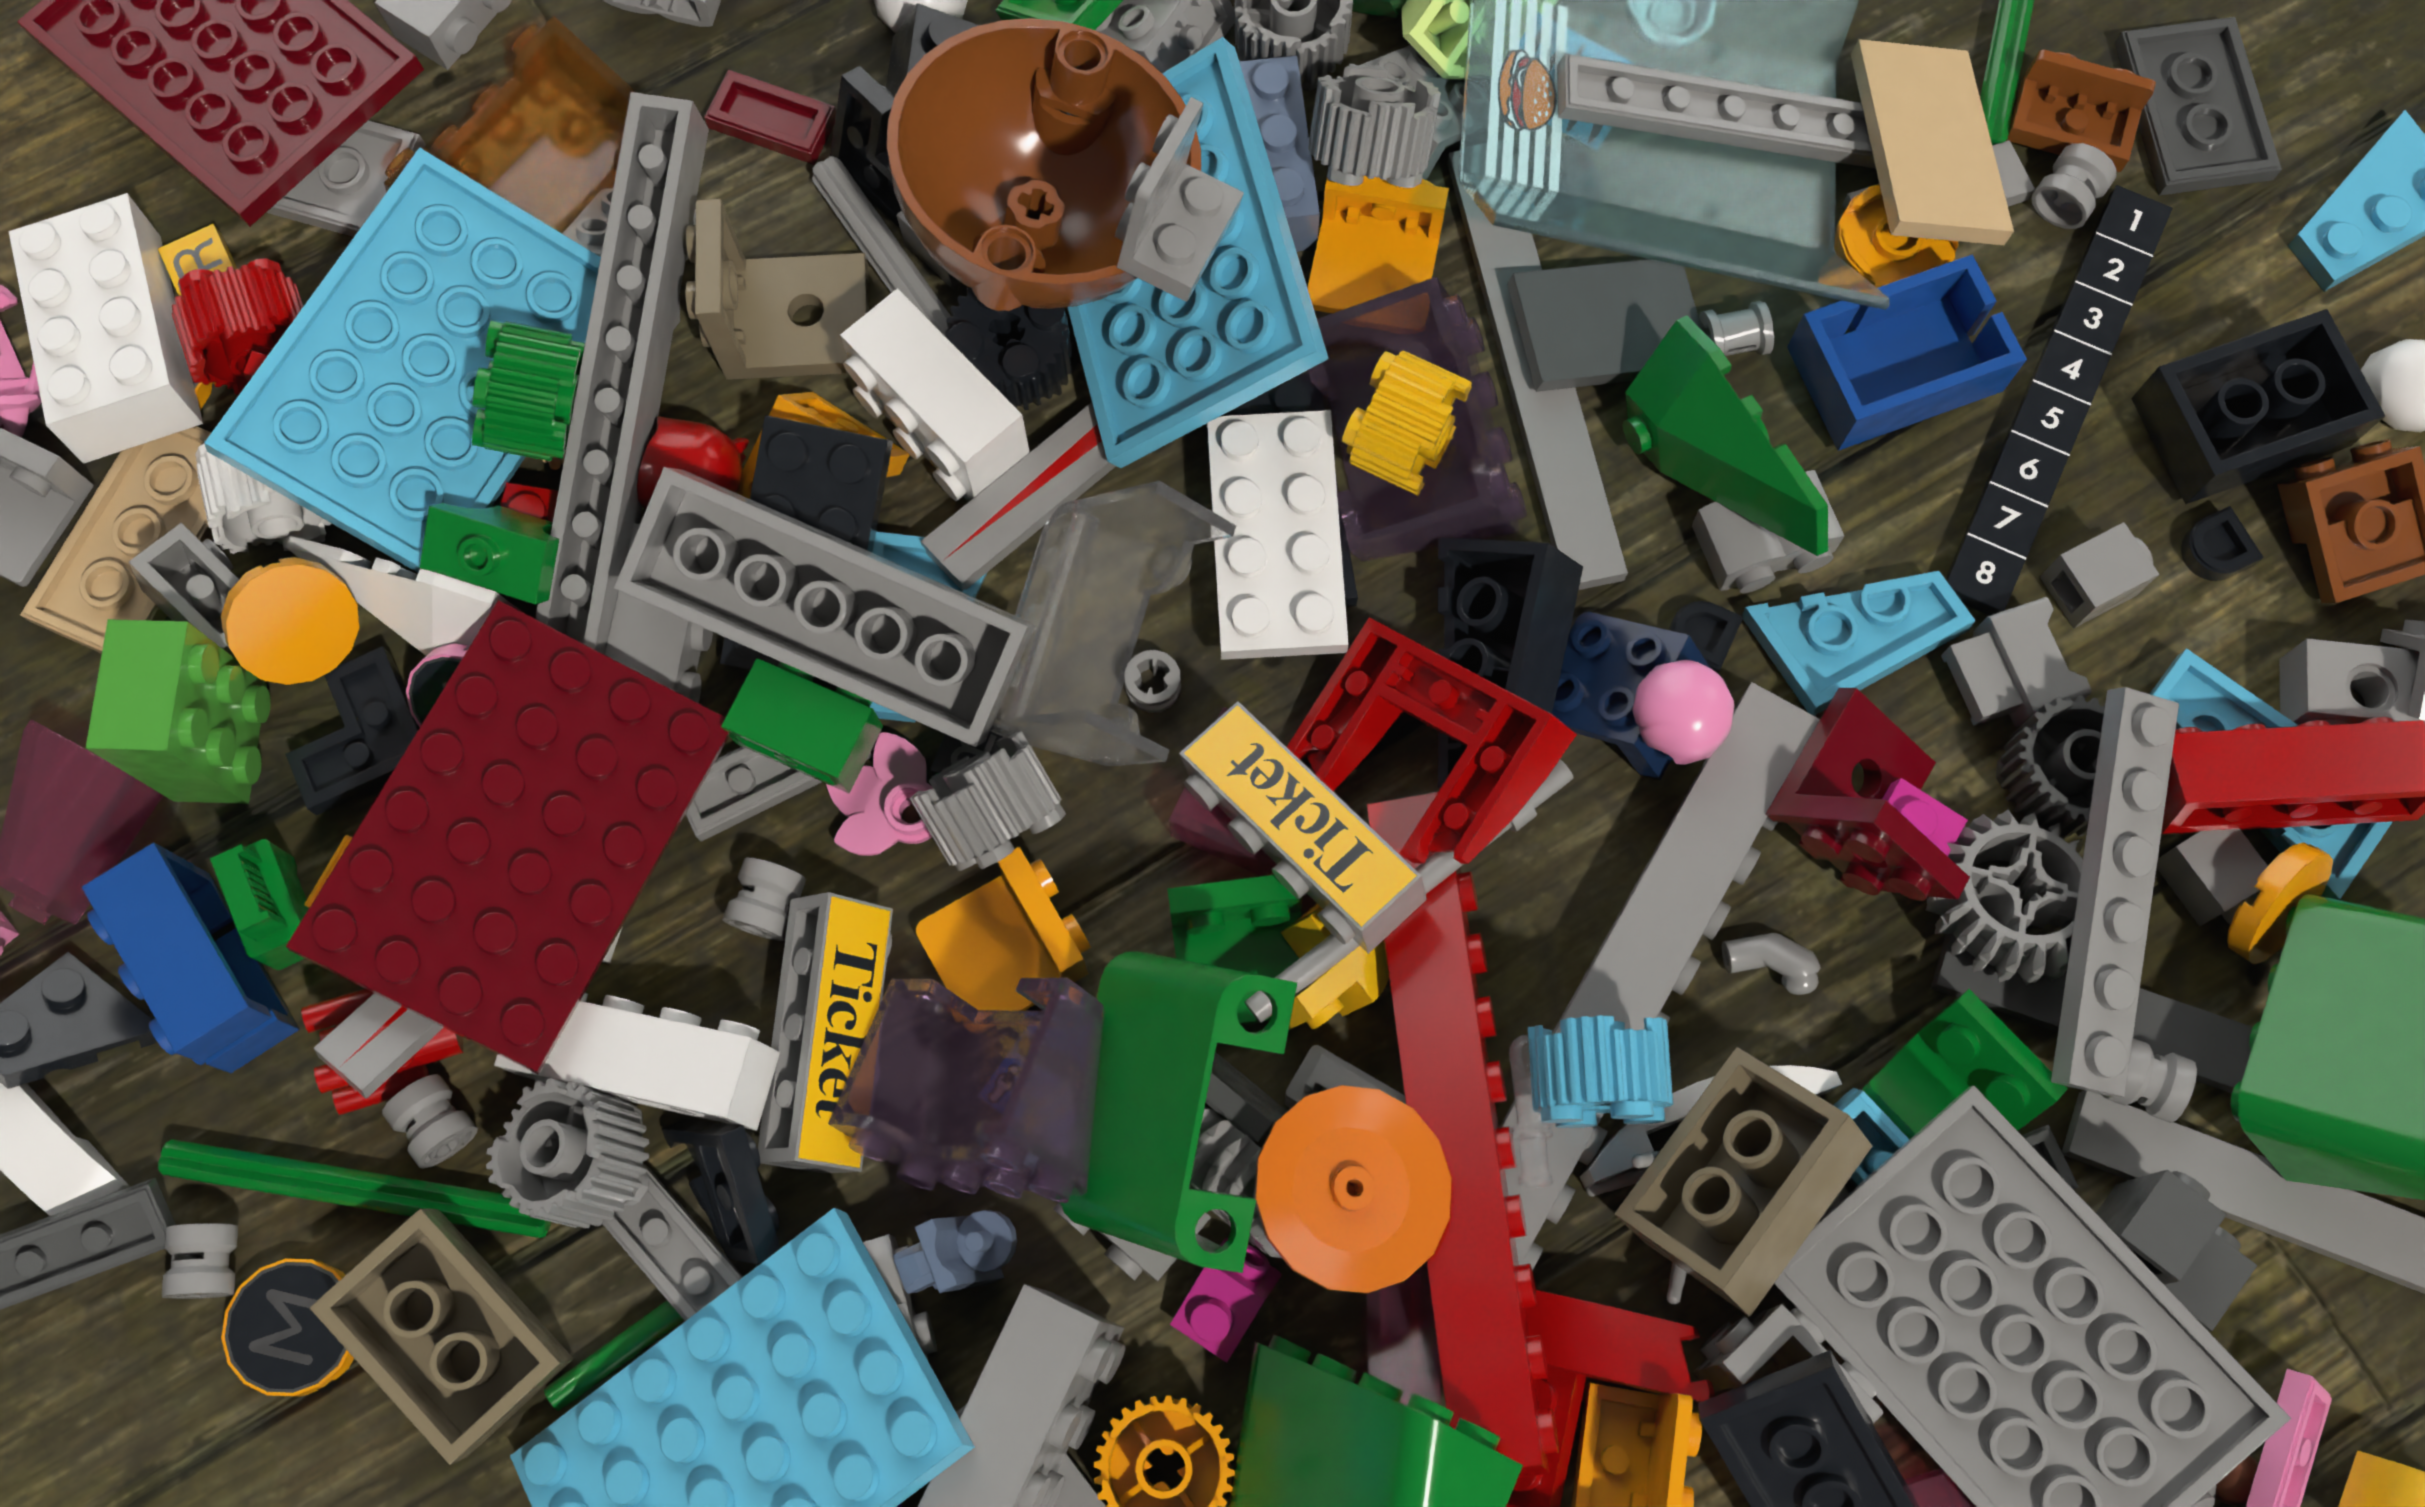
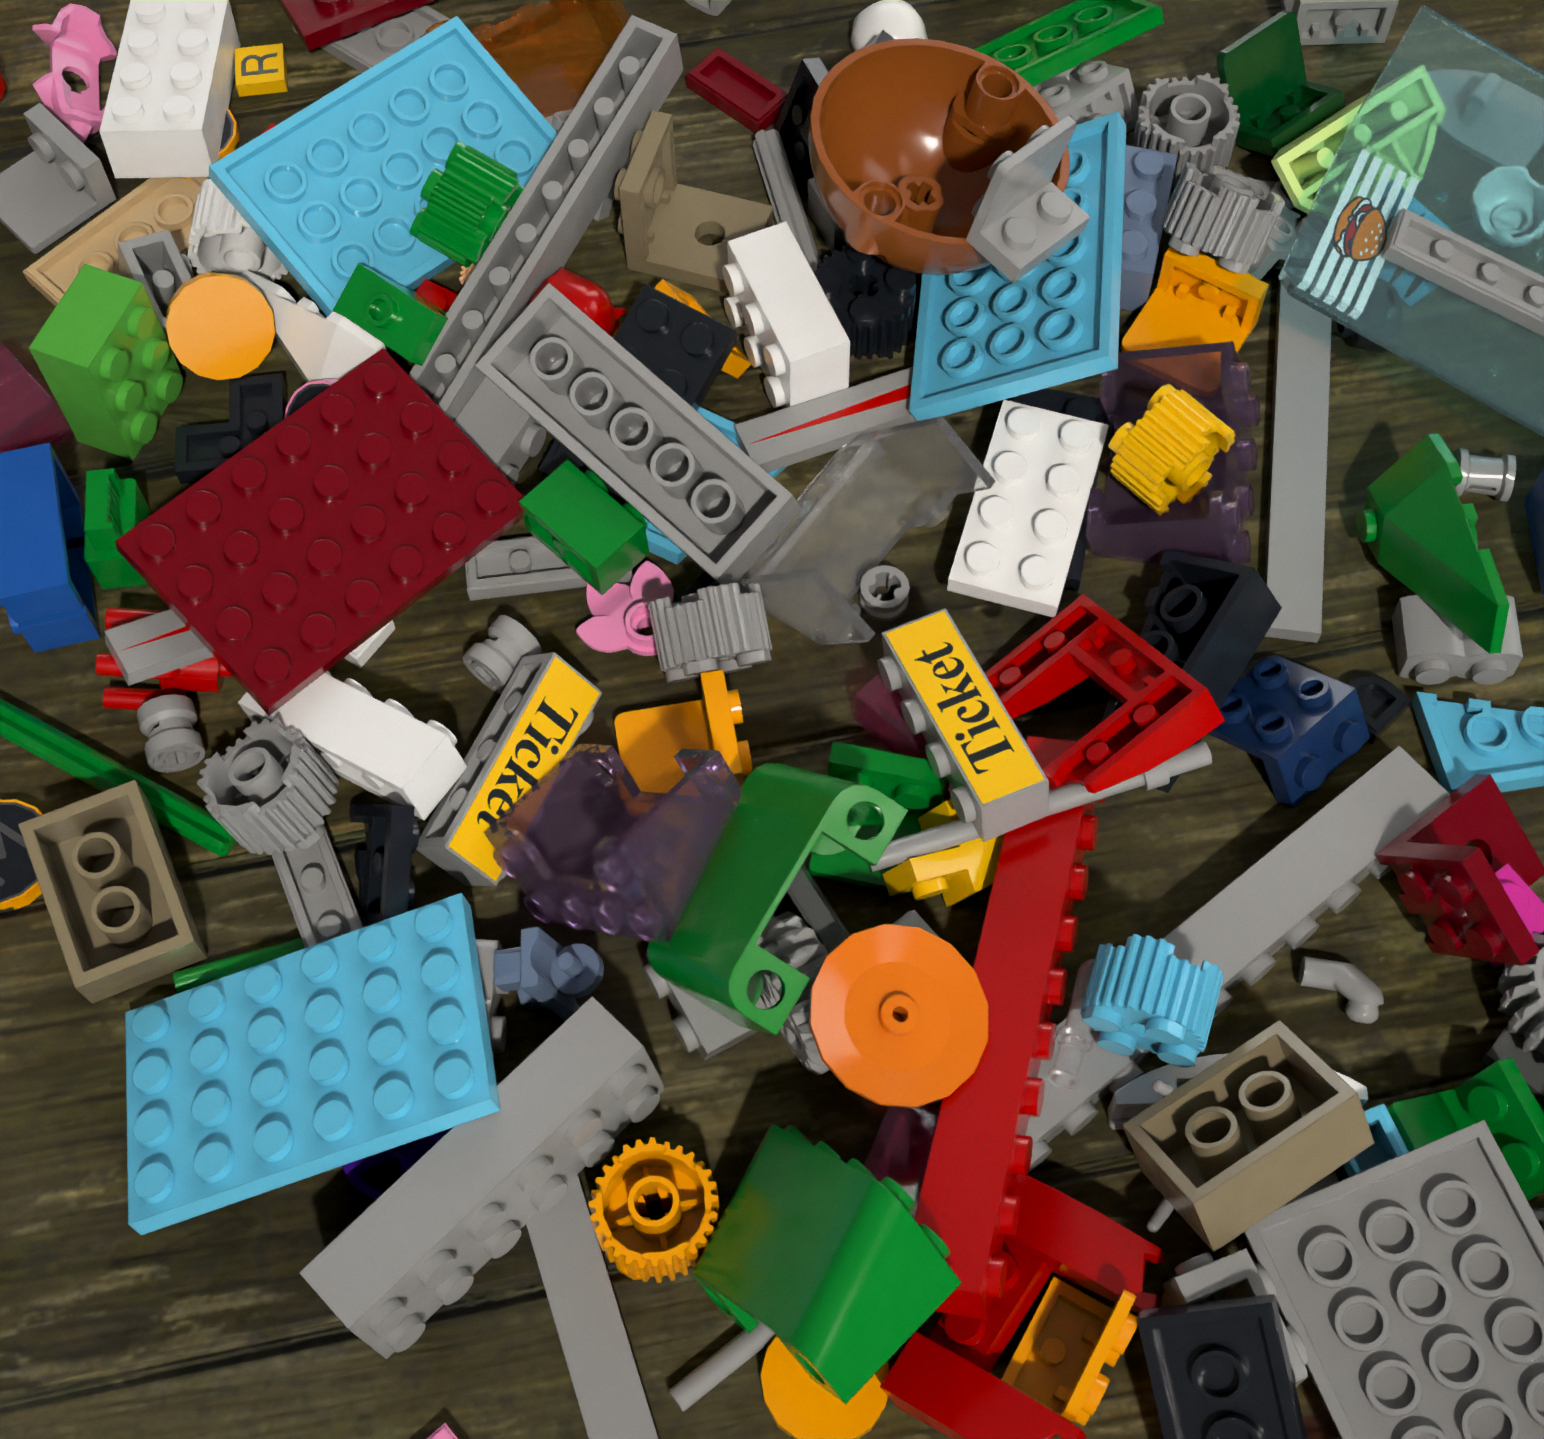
camera: 20 degrees right, 10 degrees down
red brick [171,258,304,395] -> none
dark pink bracket [1170,1238,1282,1363] -> none
dark grey tile [1507,256,1702,392] -> none
bright pink hair [1632,660,1734,764] -> none

